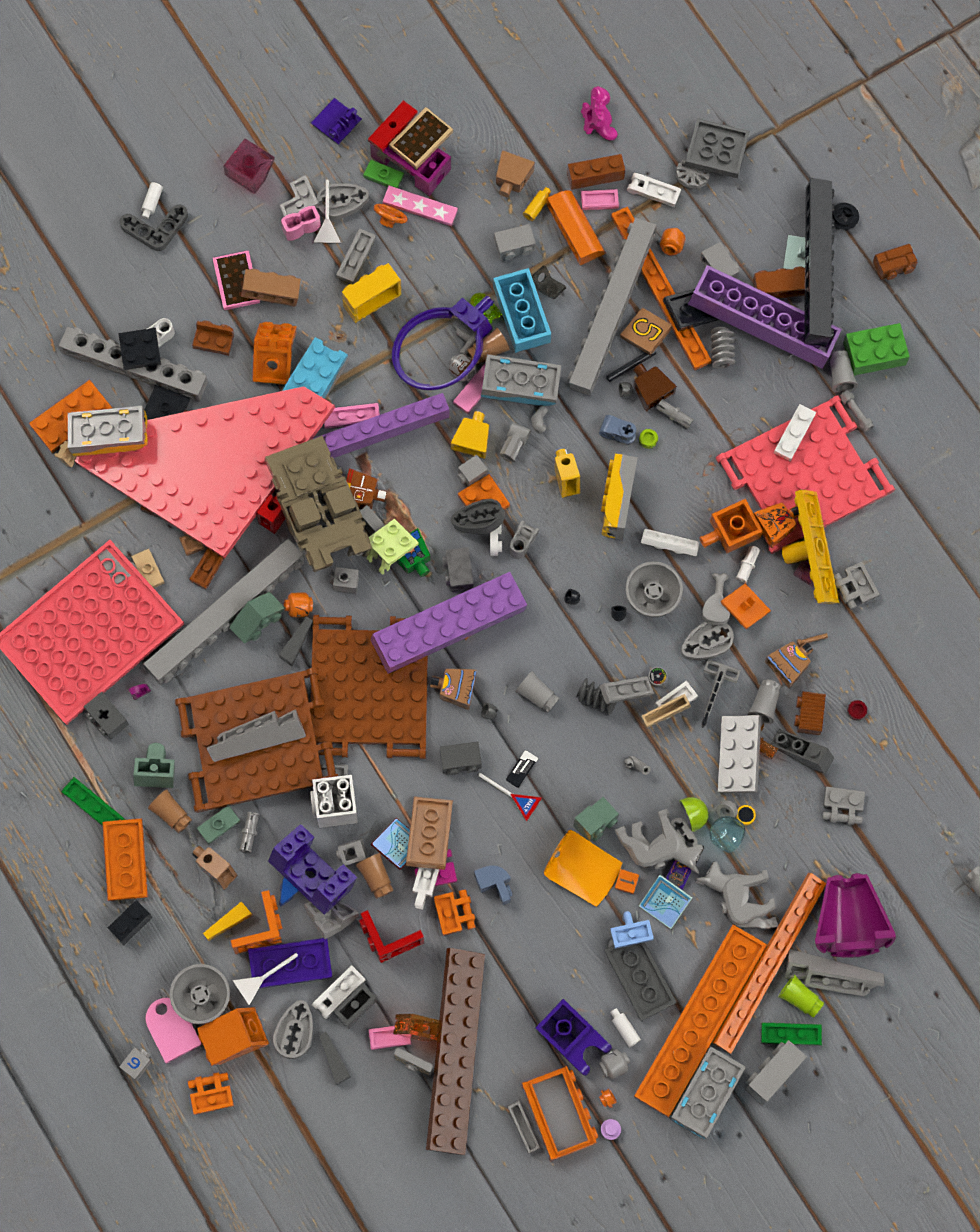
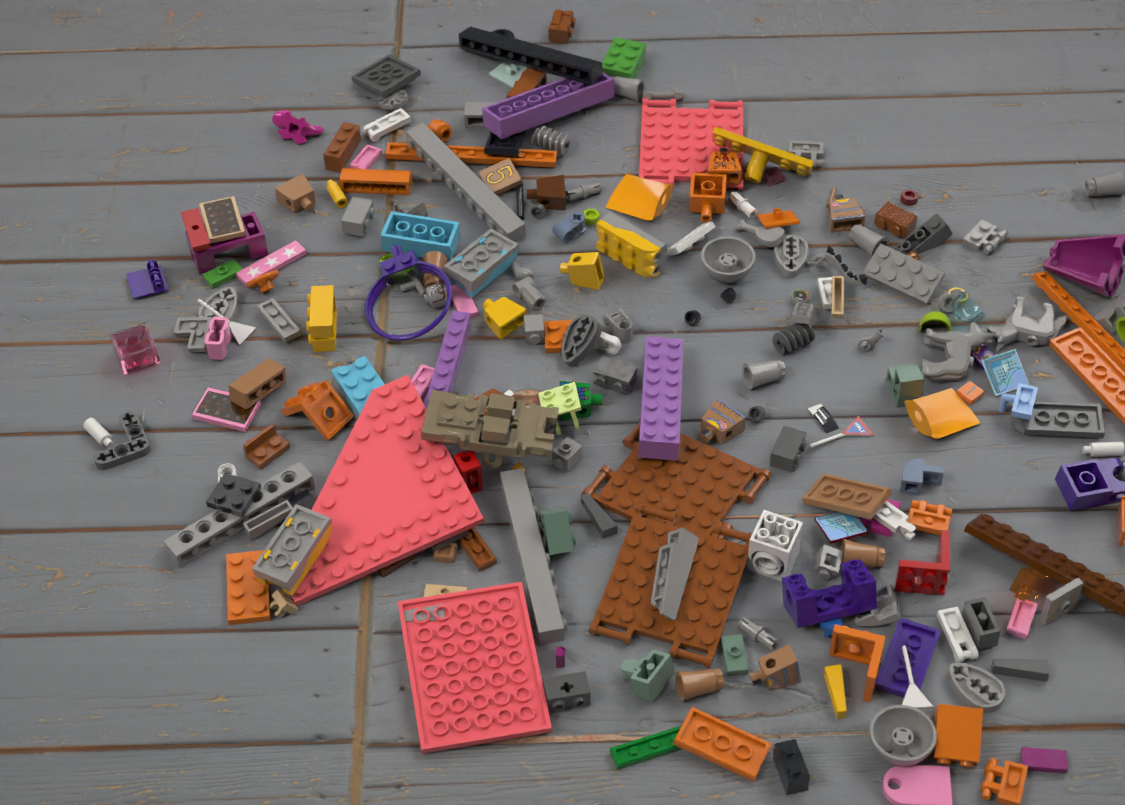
camera: 55 degrees left, 25 degrees down
orange head [284,592,313,617] -> none
white plate [774,404,816,461] -> none
none -> light grey piece [243,500,293,541]
none -> light orange piece [605,174,674,220]
none -> magenta tile [1020,747,1068,774]

